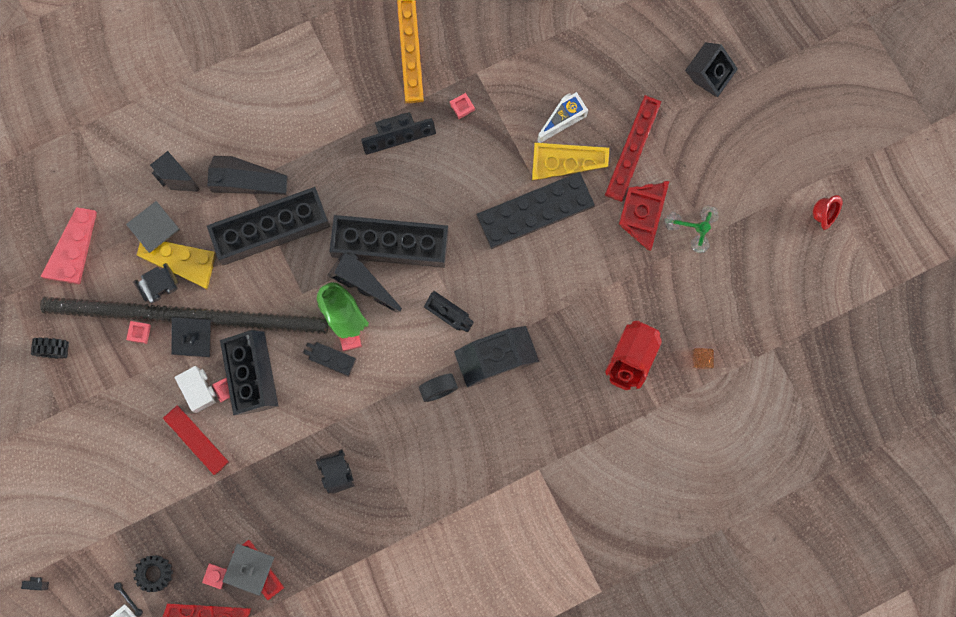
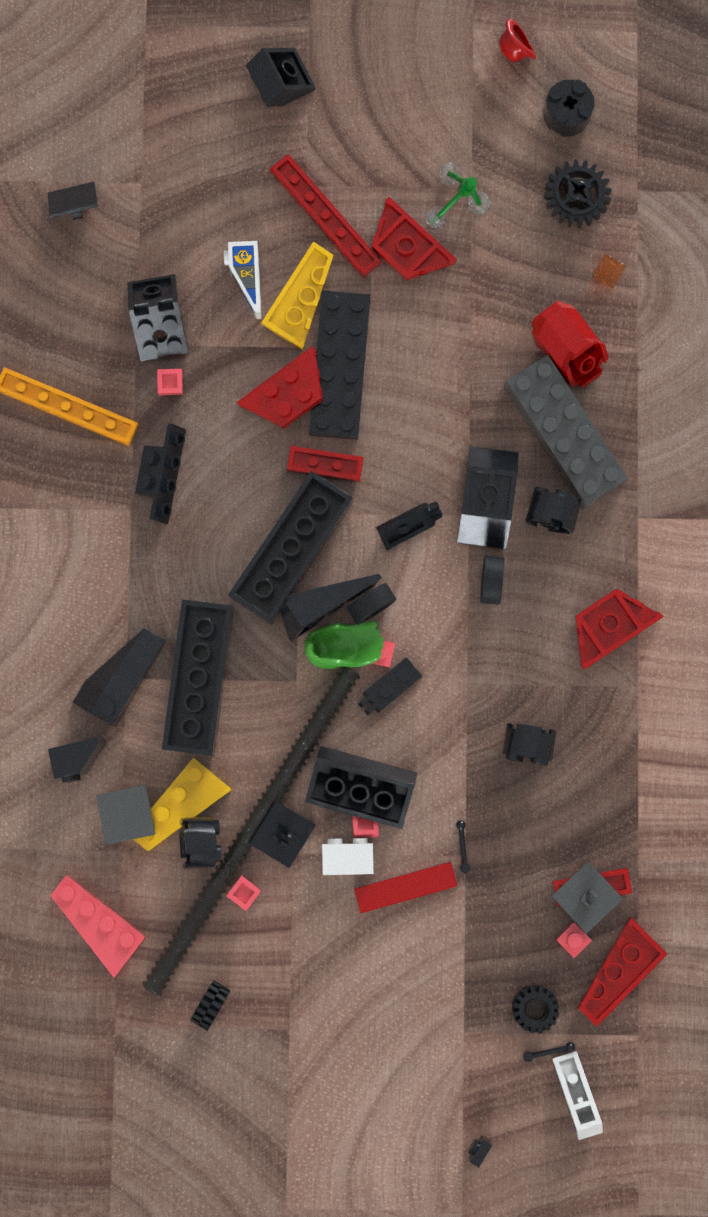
camera: 60 degrees left, 5 degrees up
none -> black bracket [127,274,189,362]
none -> red wing [237,346,323,429]
none -> red plate [287,446,364,483]
none -> black tyre [347,583,397,624]
none -> black hinge [456,820,470,873]
none -> dark grey brick [504,355,628,510]
none -> black brick [525,486,581,534]
none -> black brick [543,80,594,137]
none -> black gear [544,159,612,228]
none -> red wing [575,588,664,670]

